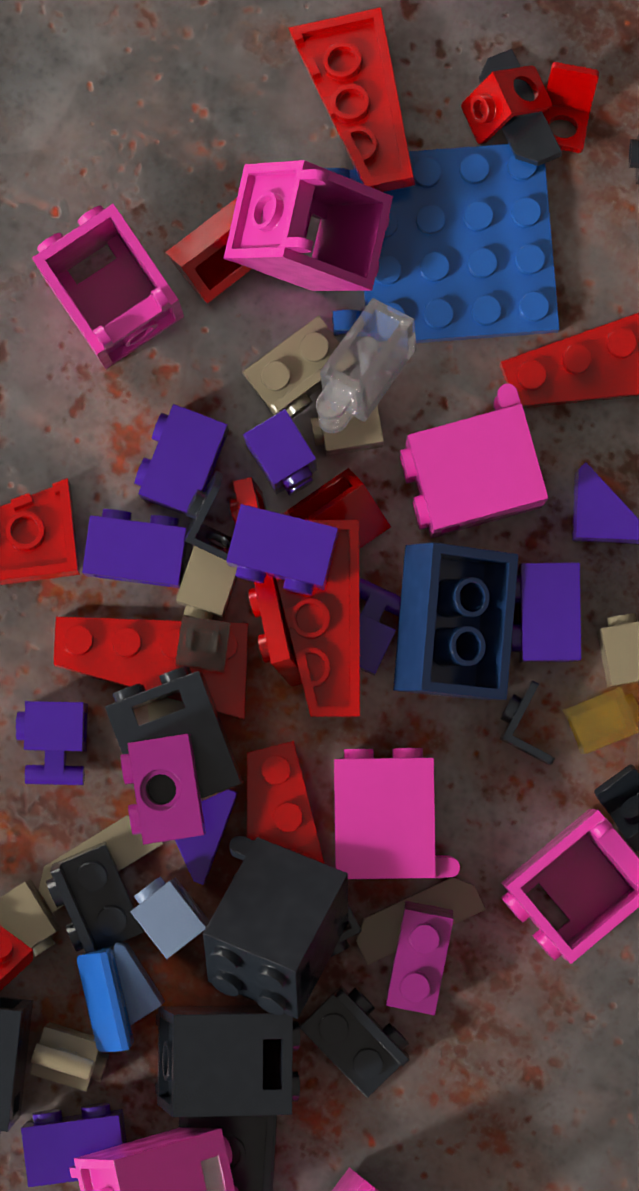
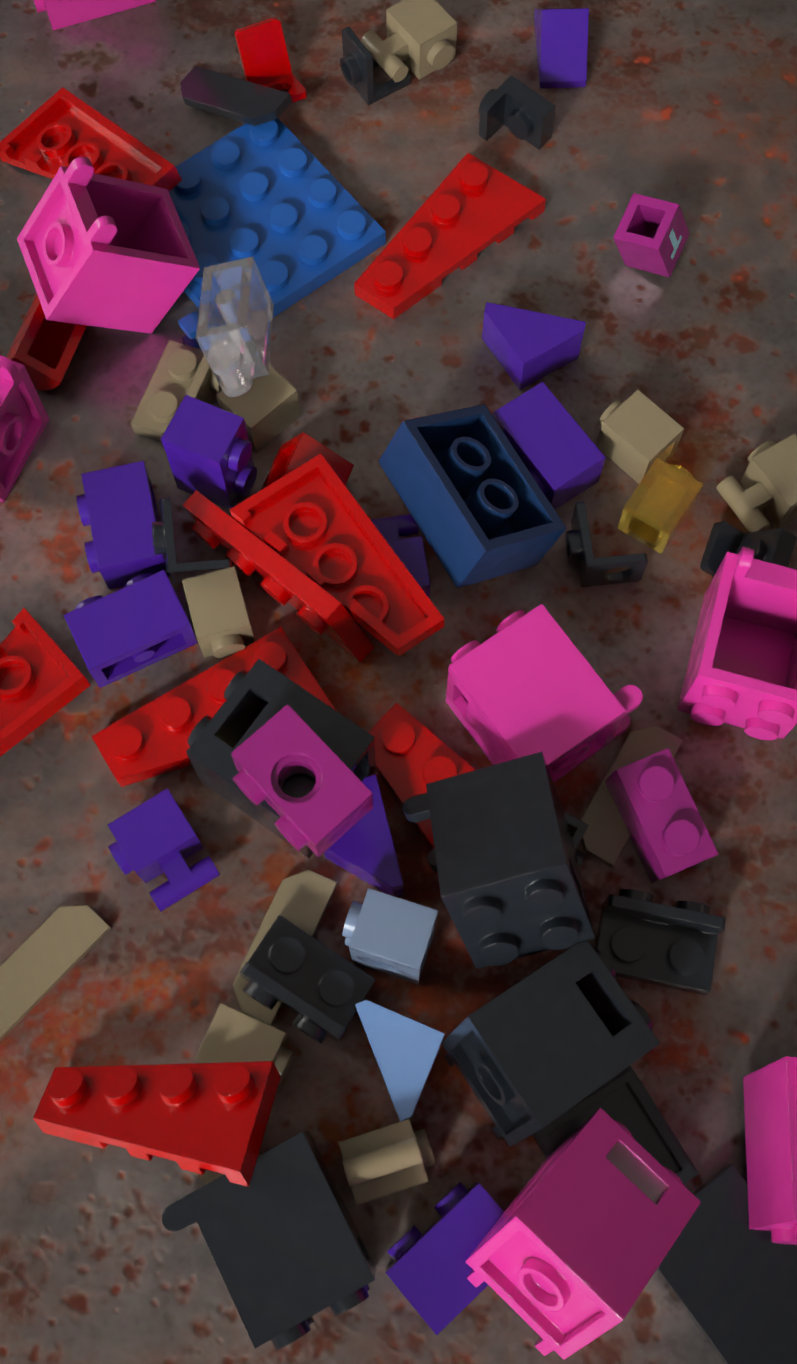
camera: 40 degrees left, 15 degrees down
blue slope [77,947,134,1052] -> none
clear smoke tile [175,616,231,673] -> none
dark purple brick [226,504,339,595] -> none
dark pink container [399,384,548,539] -> none
red bracket [461,65,552,144] -> none

